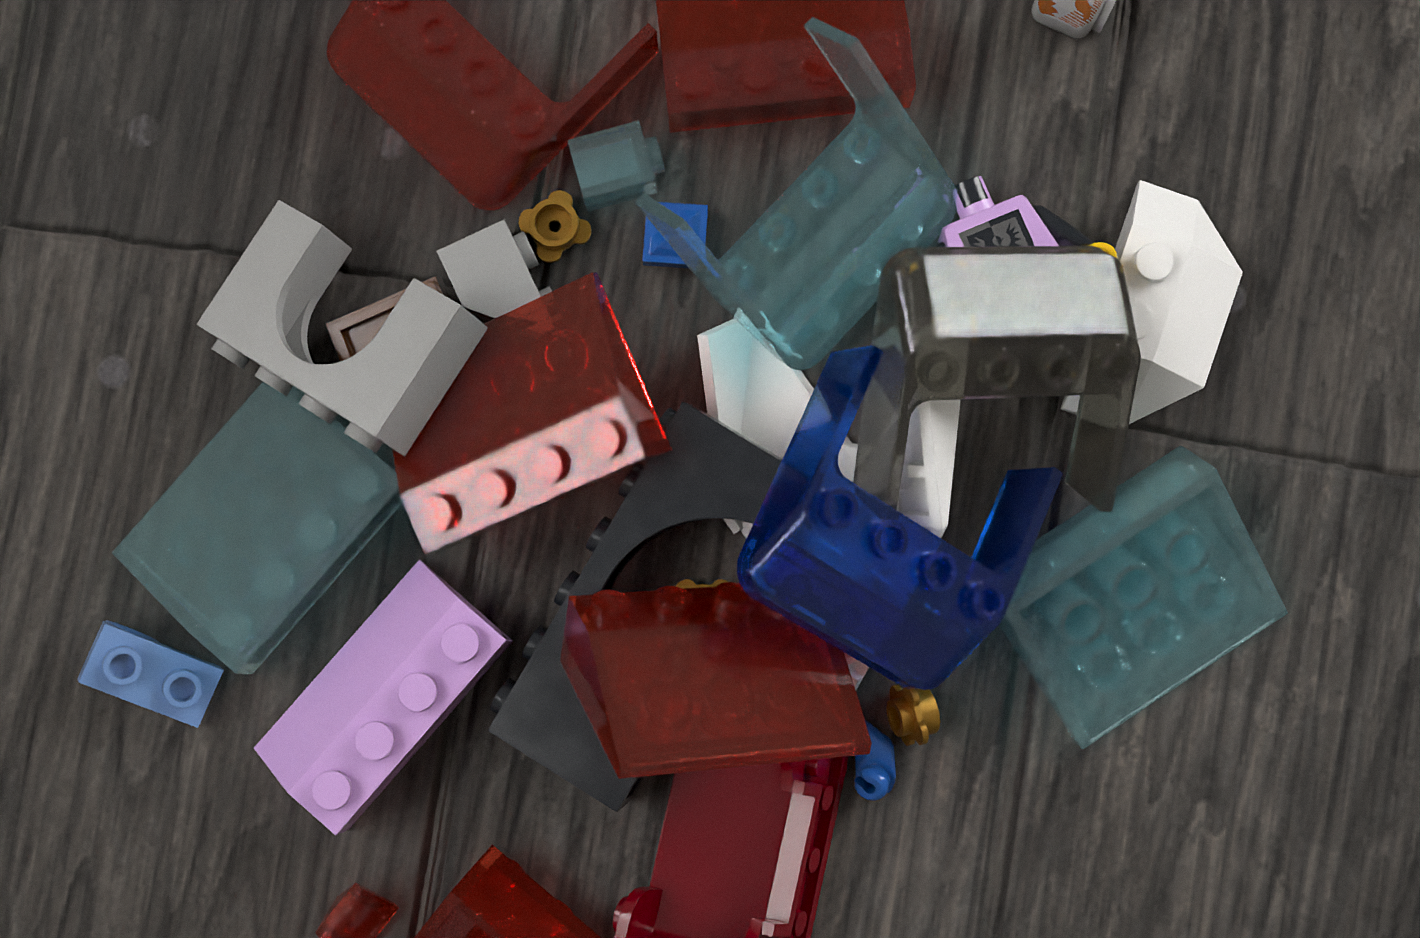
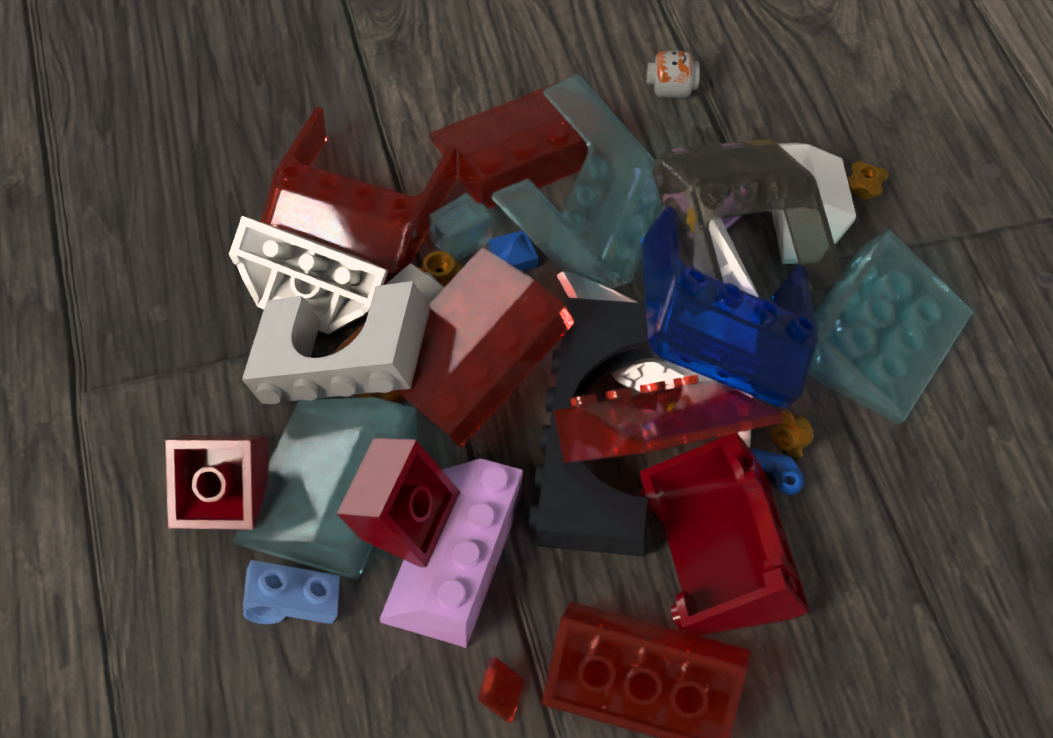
camera: 25 degrees left, 30 degrees down
none -> dark red slope [165,435,269,530]
none -> white wedge [229,216,388,334]
none -> dark red slope [337,438,460,568]
none -> pearl gold plate [847,161,888,199]

